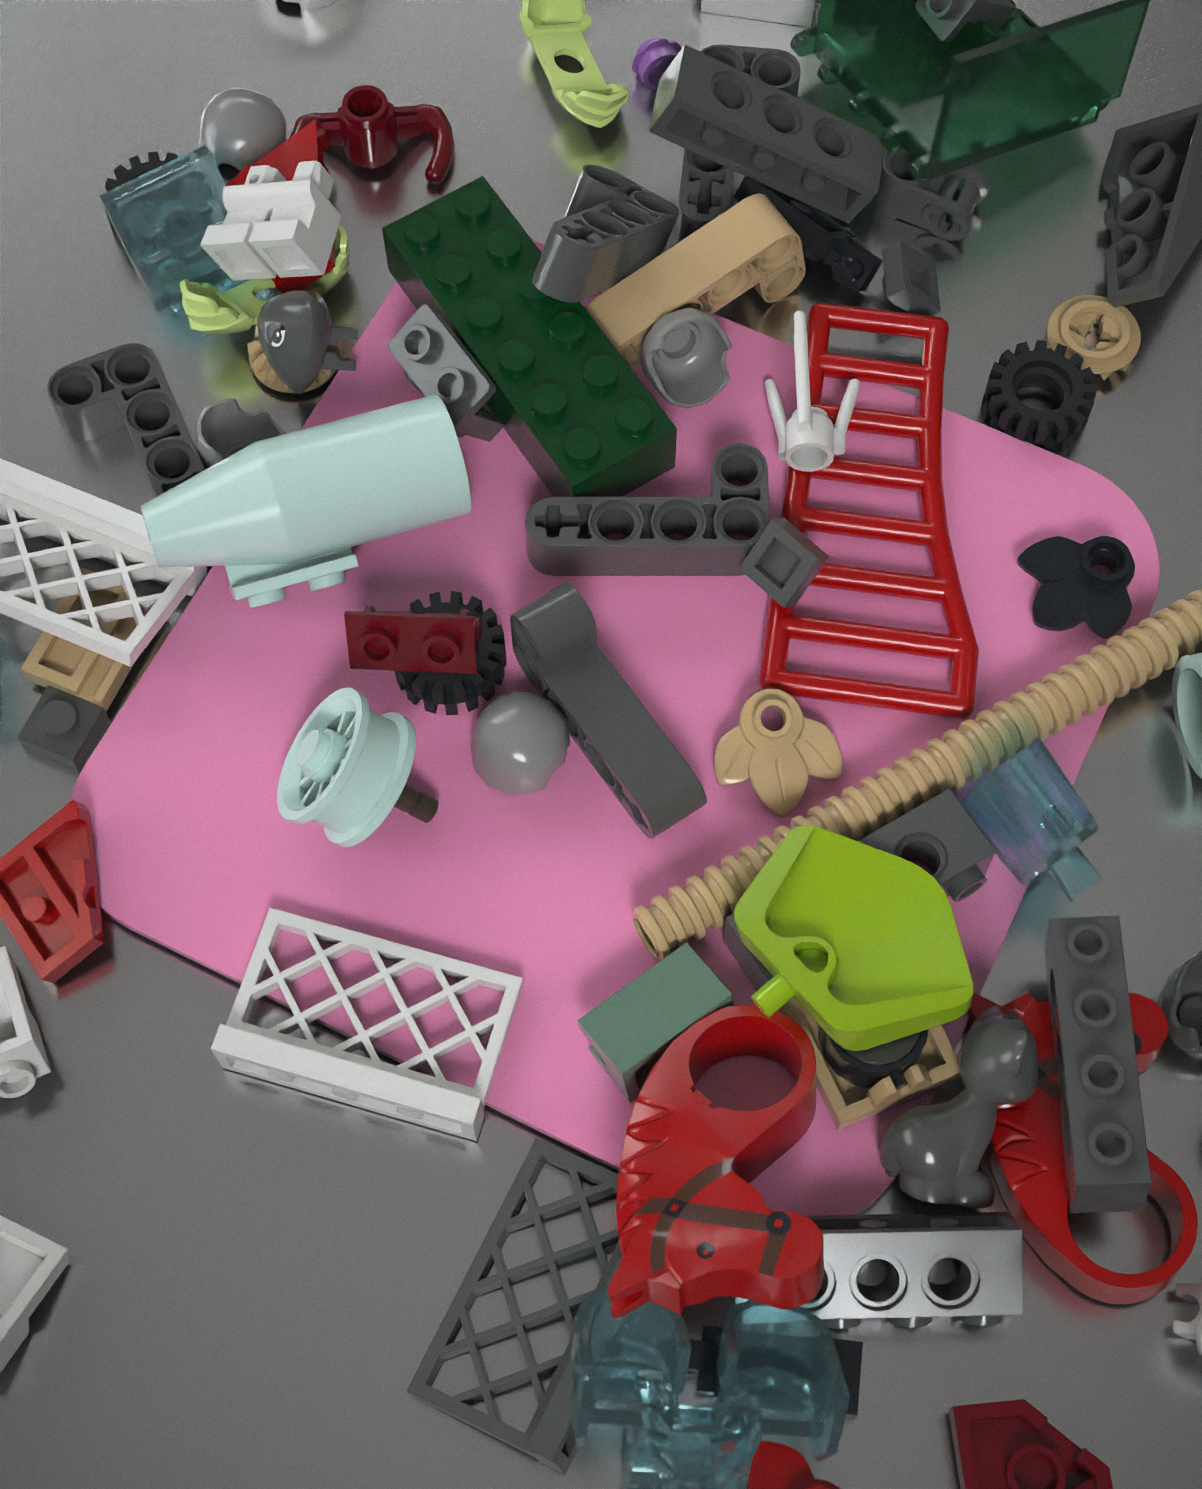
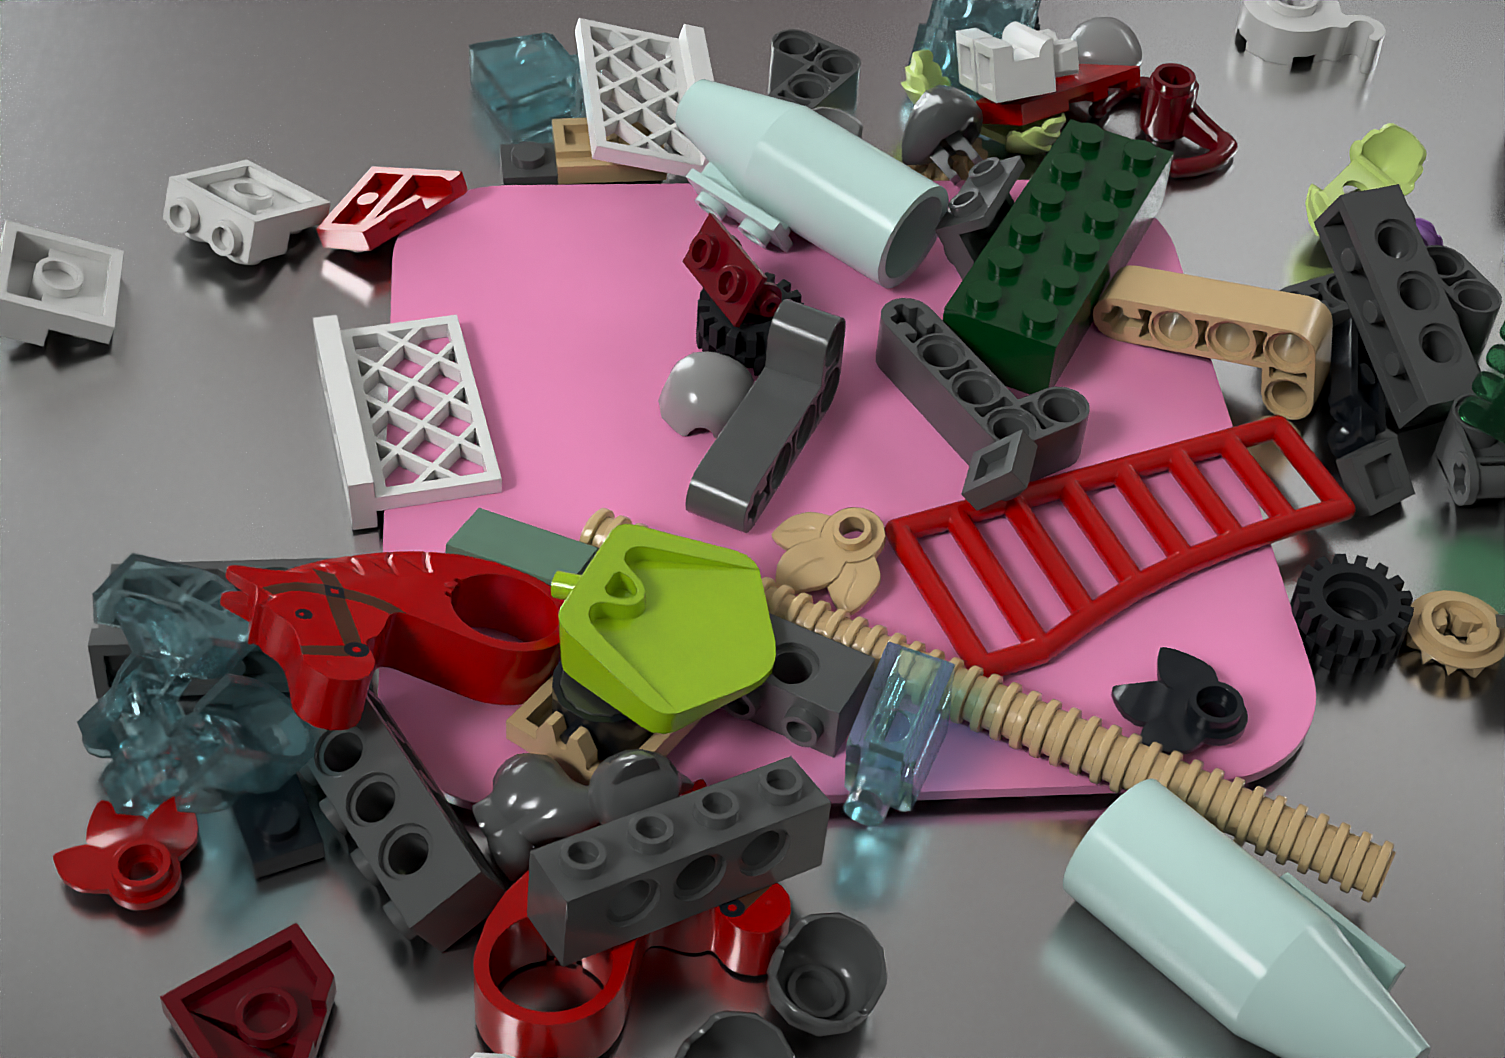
camera: 55 degrees right, 20 degrees down
light aqua wheel [277,687,439,847] -> none
dark grey beam [532,164,679,303] -> none
light grey hair [641,307,732,409] -> none
white plant [764,310,860,472] -> none

